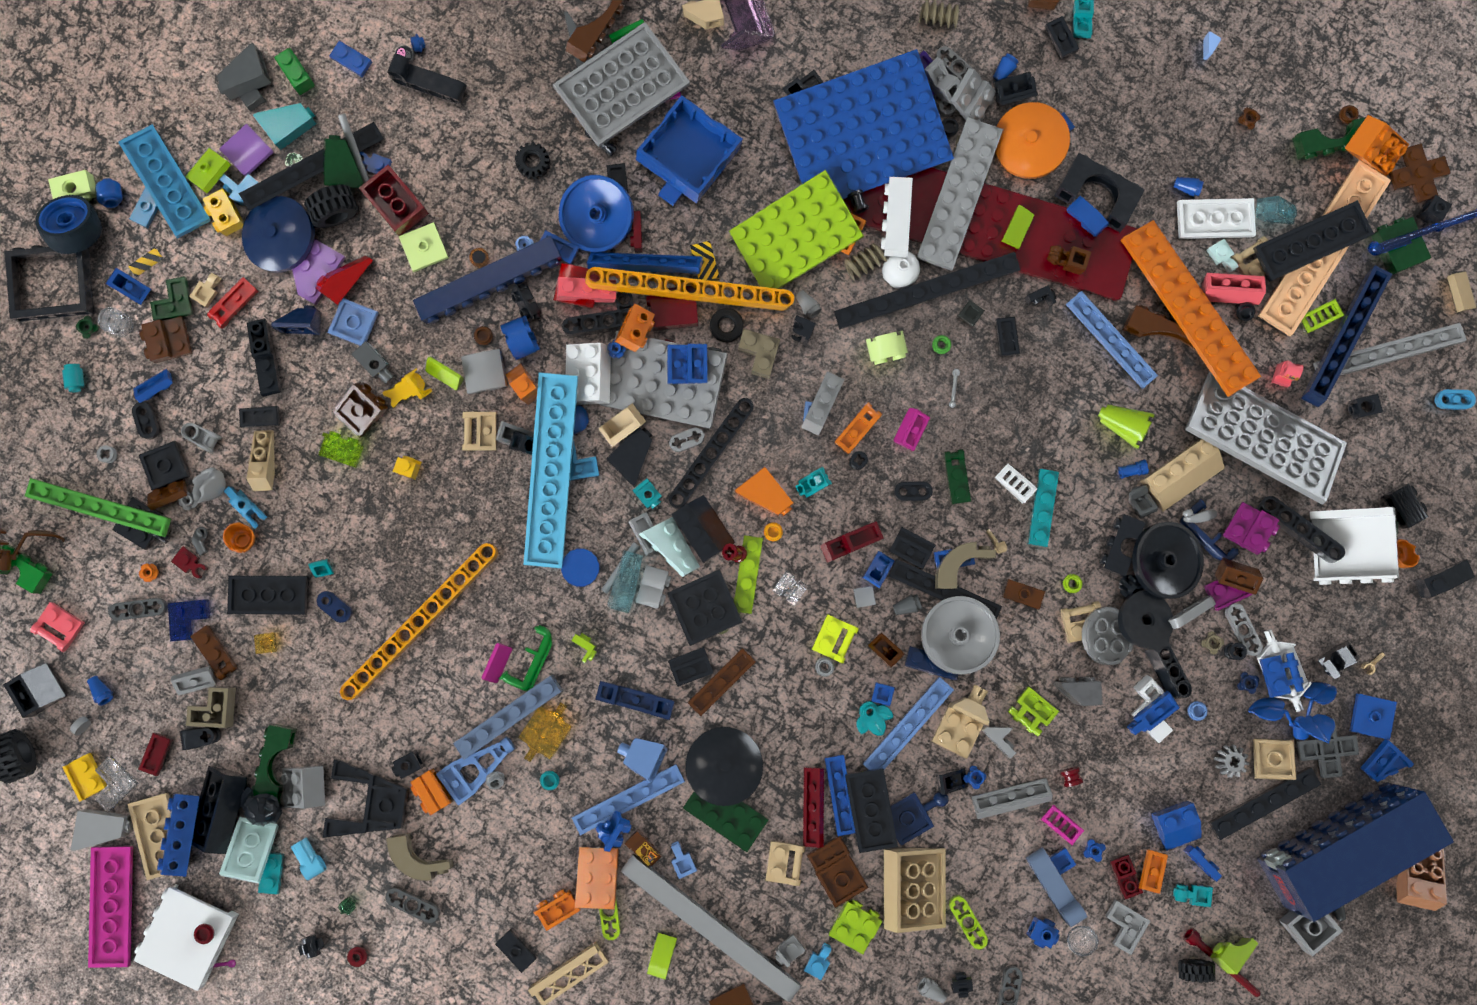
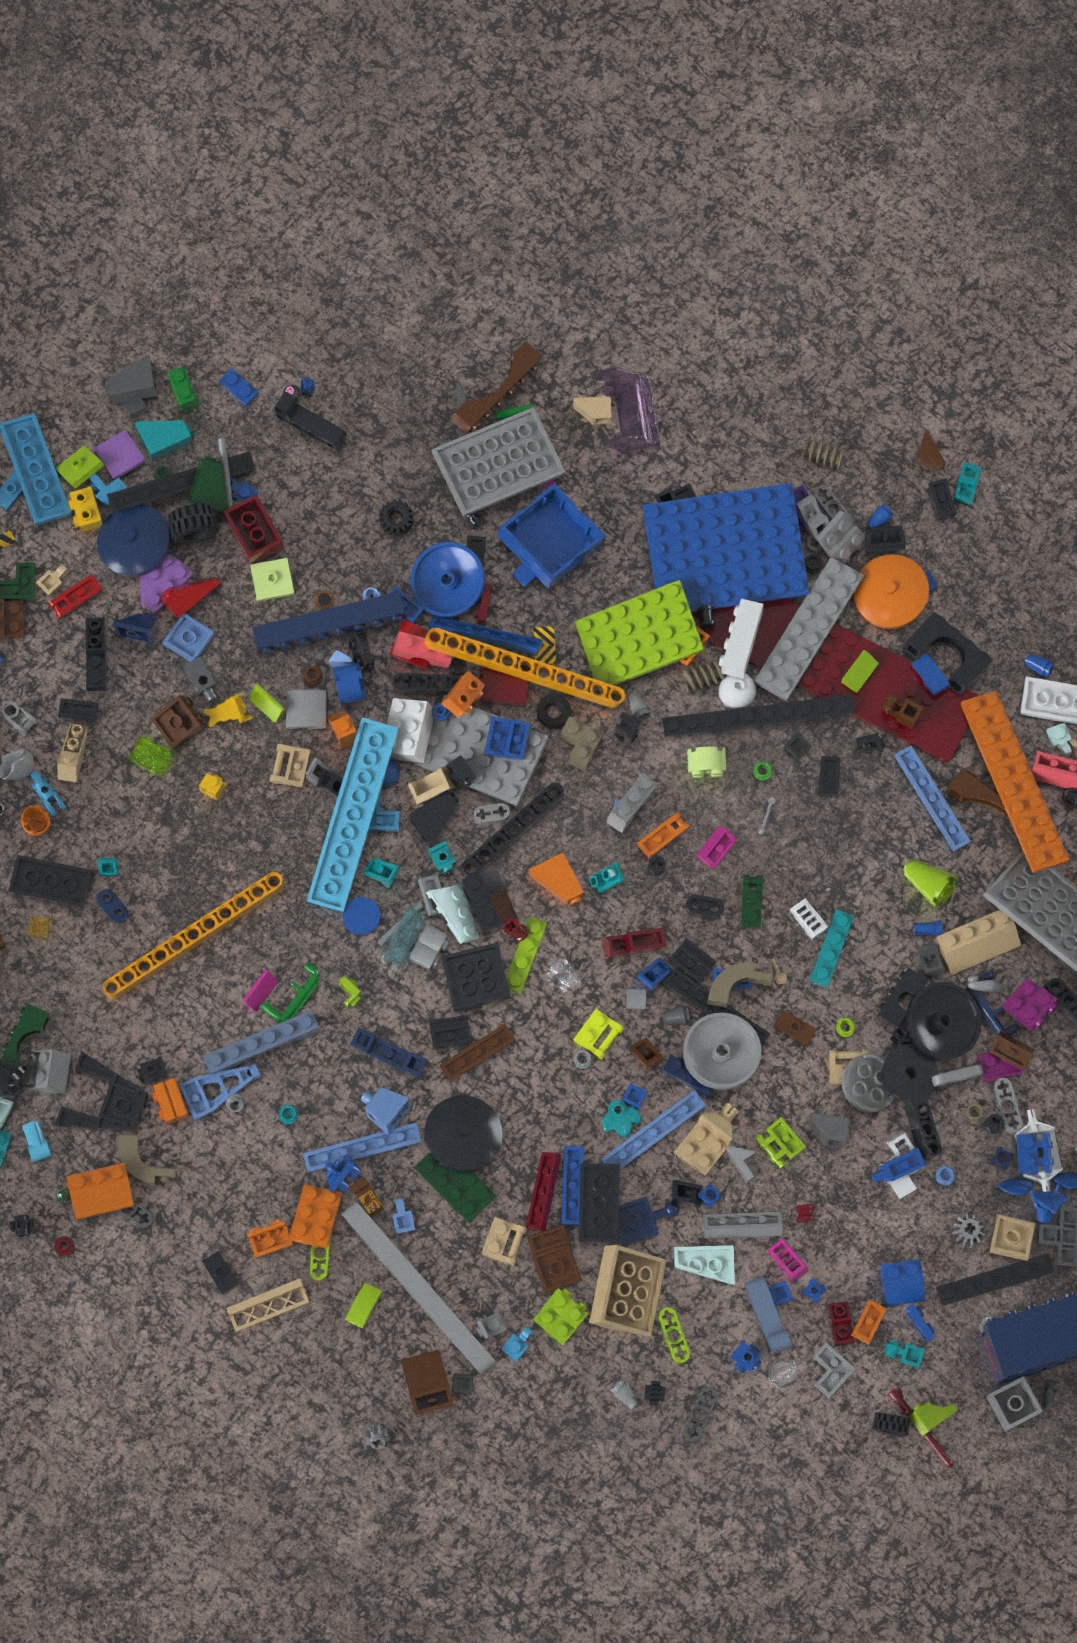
camera: 15 degrees right, 10 degrees down
clear yellow plate [518,702,573,762] -> none
light orange plate [764,522,783,542] -> none
none -> orange slope [66,1163,134,1220]
none -> light blue slope [329,650,353,667]
none -> teal slope [363,857,400,889]
none -> black brick [445,755,477,787]
none -> light aqua wing [674,1245,735,1286]

